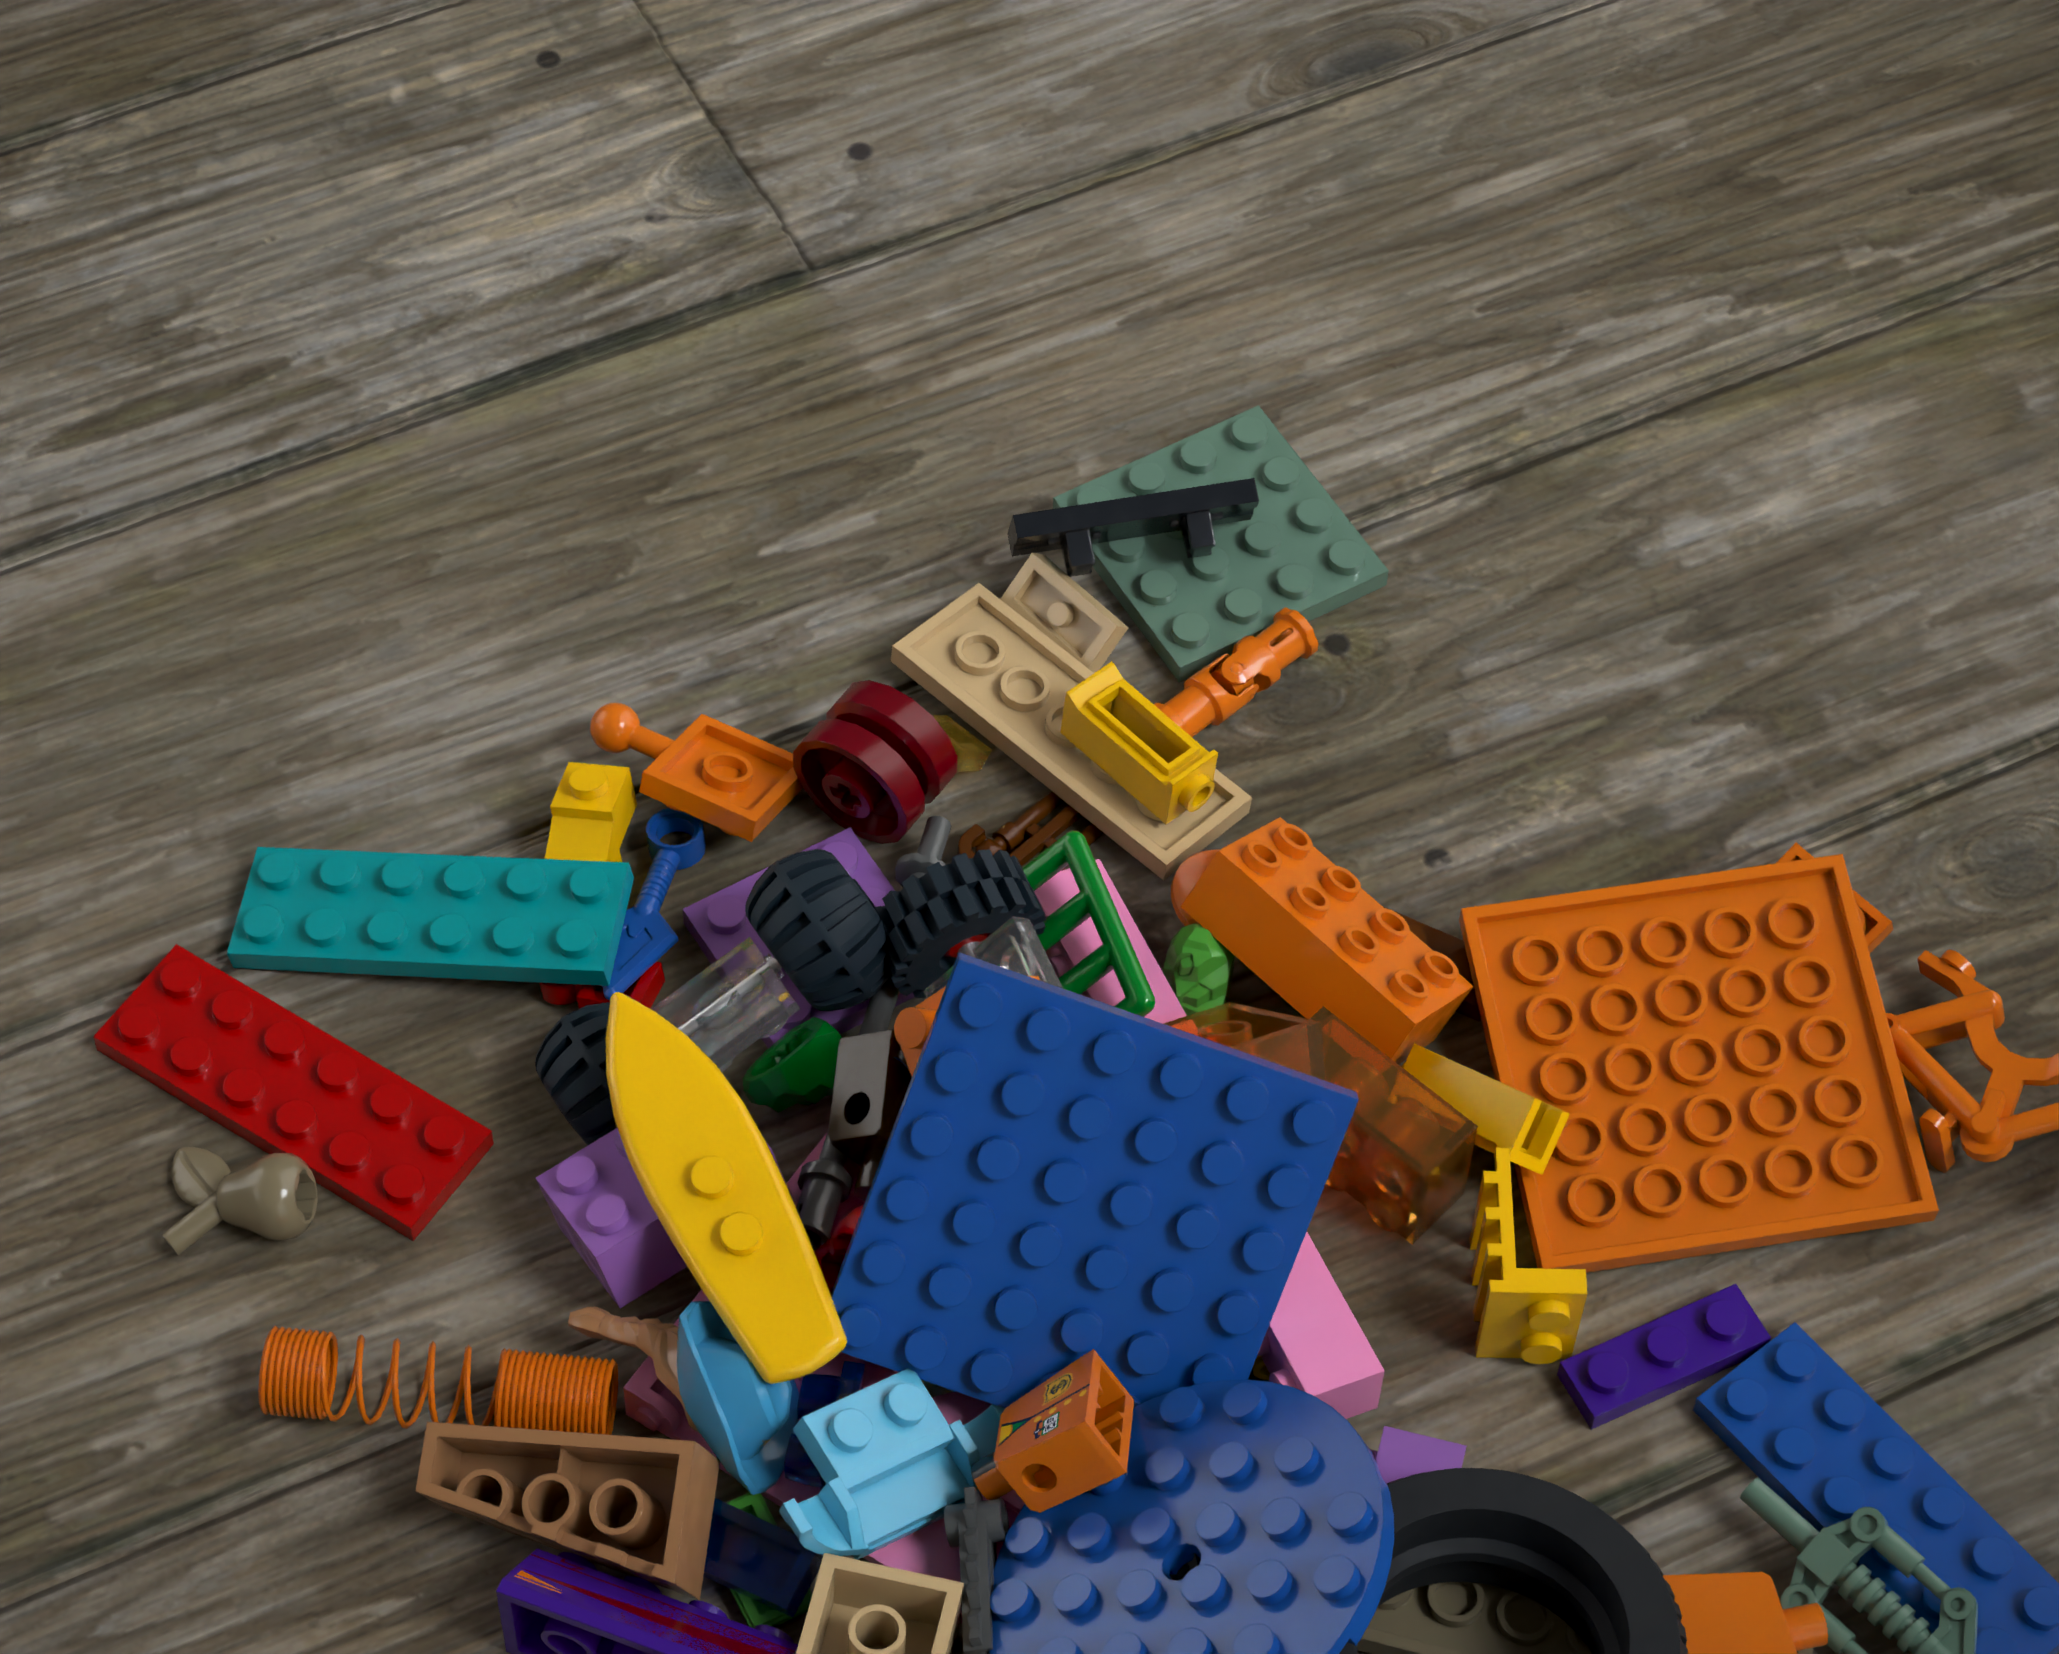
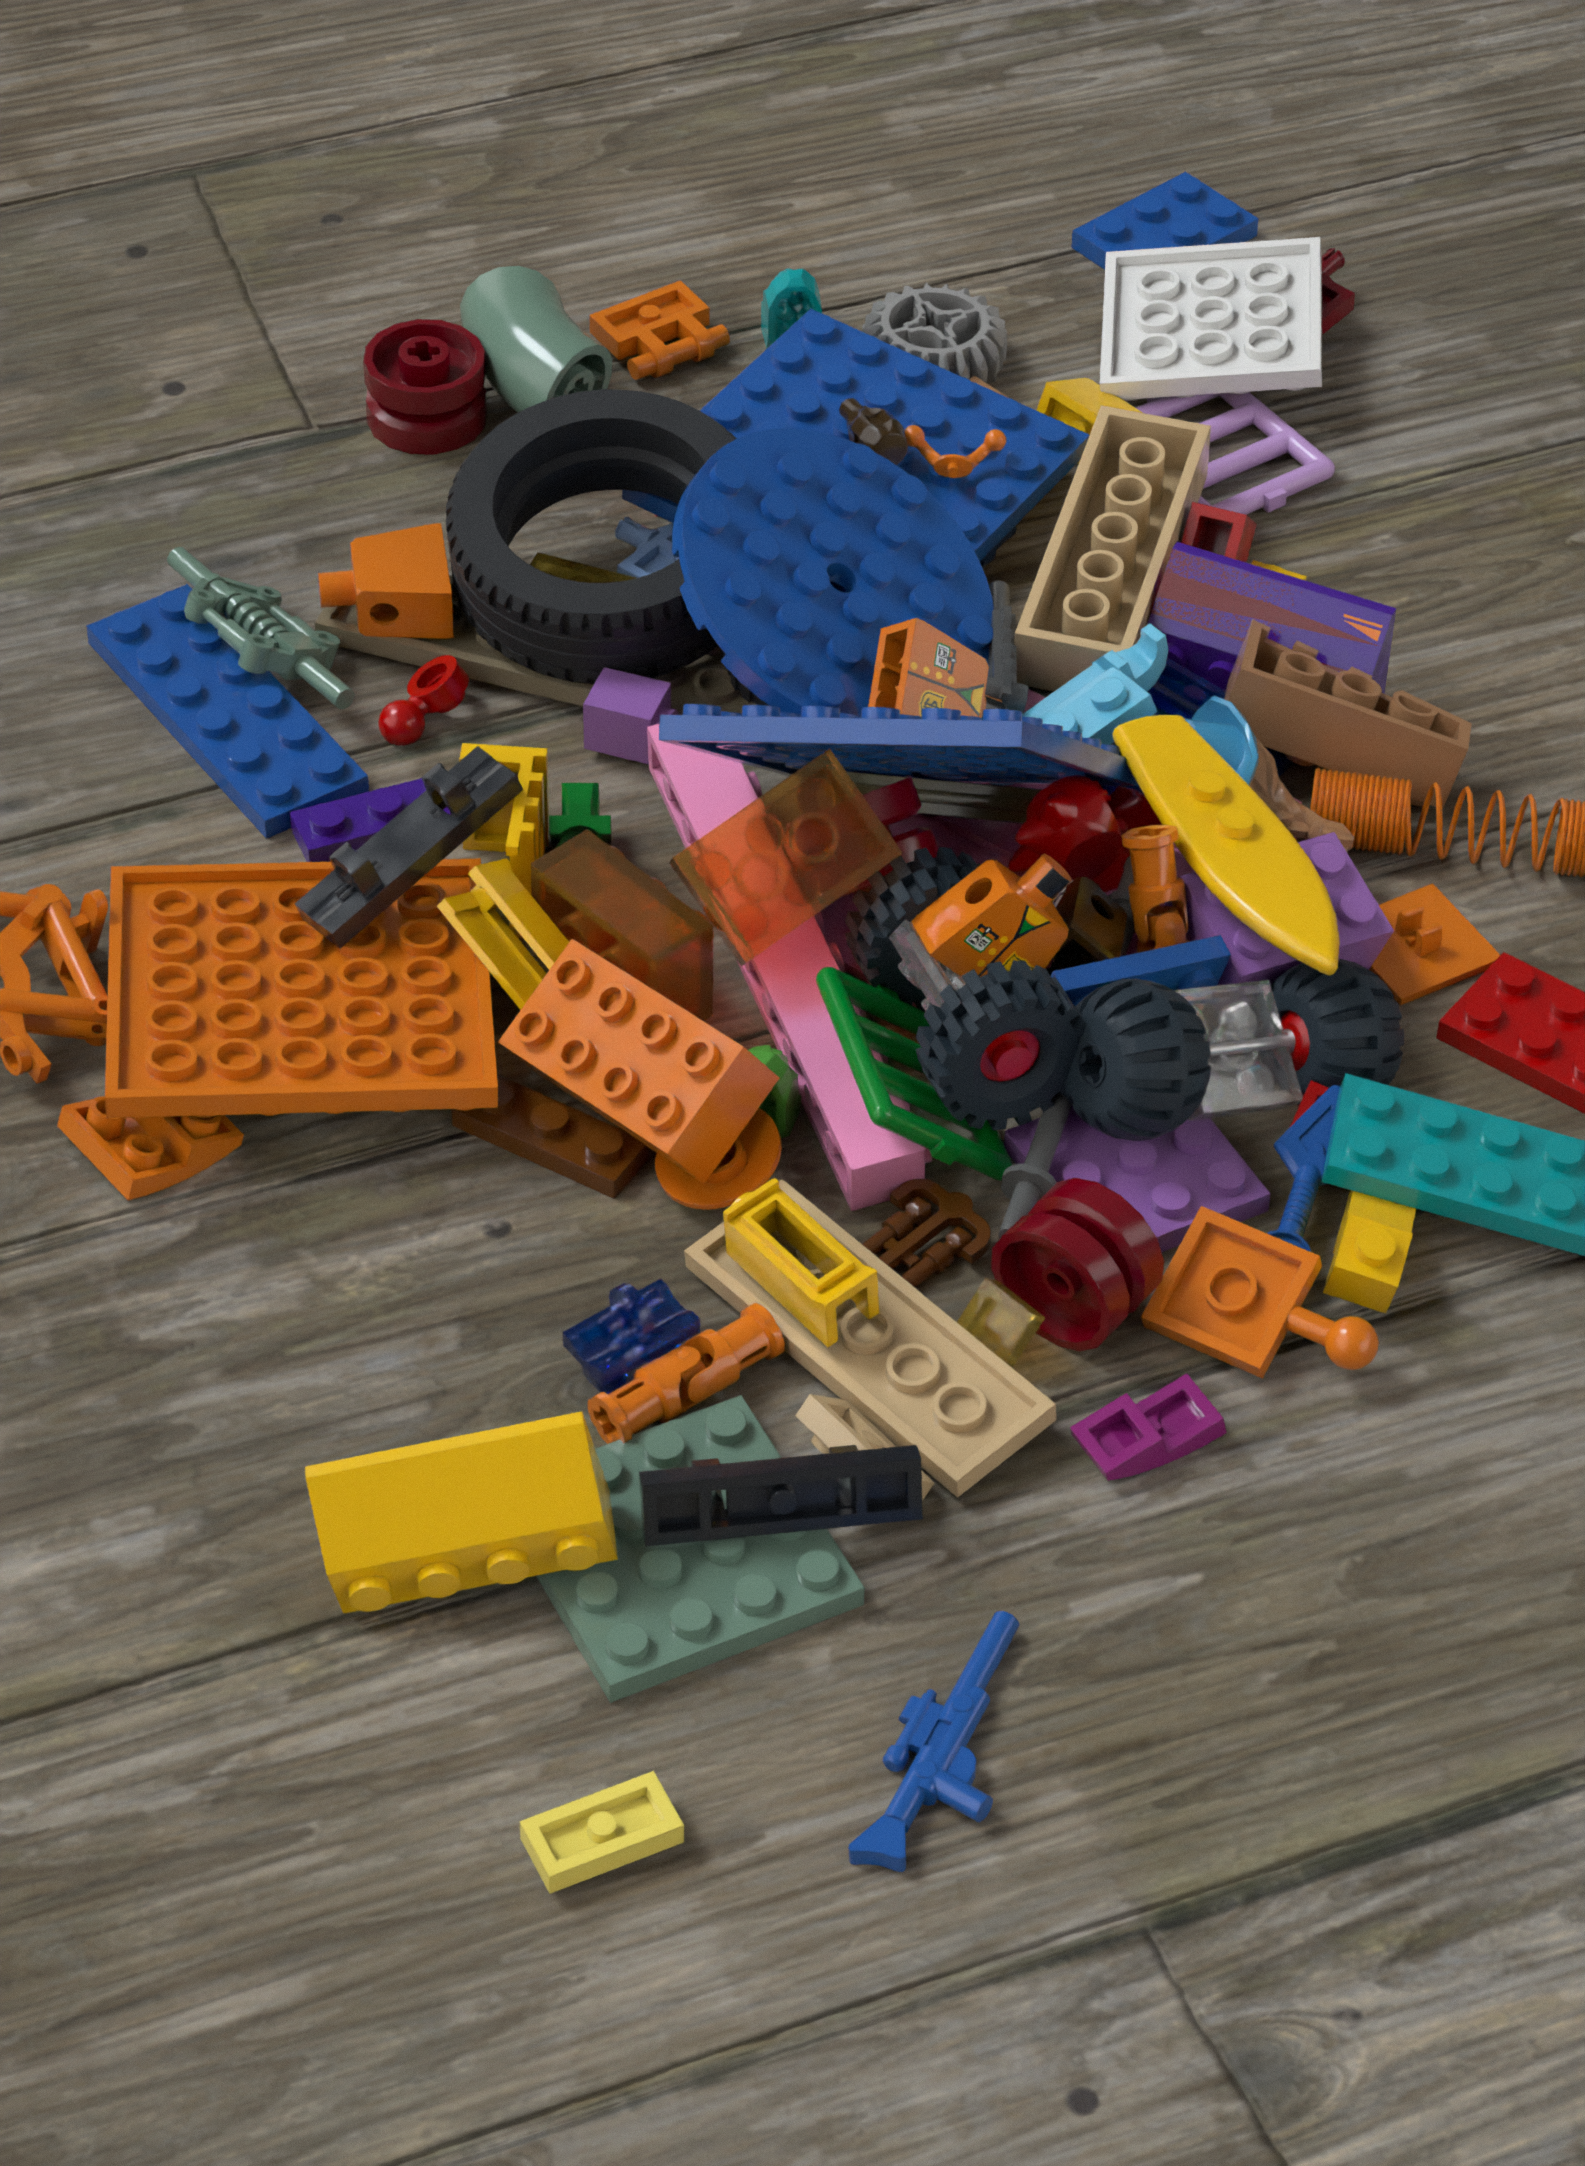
camera: 175 degrees left, 10 degrees down
none -> black hinge [295,746,523,949]
none -> yellow slope [305,1411,618,1614]
none -> red plate [378,655,469,746]
none -> light yellow plate [520,1771,684,1894]
none -> green hips [549,783,612,884]
none -> clear blue hips [562,1278,700,1394]
none -> blue piece [848,1611,1019,1872]
none -> blue plate [1051,935,1231,1006]
none -> magenta slope [1070,1373,1227,1481]
none -> orange piece [1121,825,1201,1012]
none -> orange piece [1369,883,1500,1006]

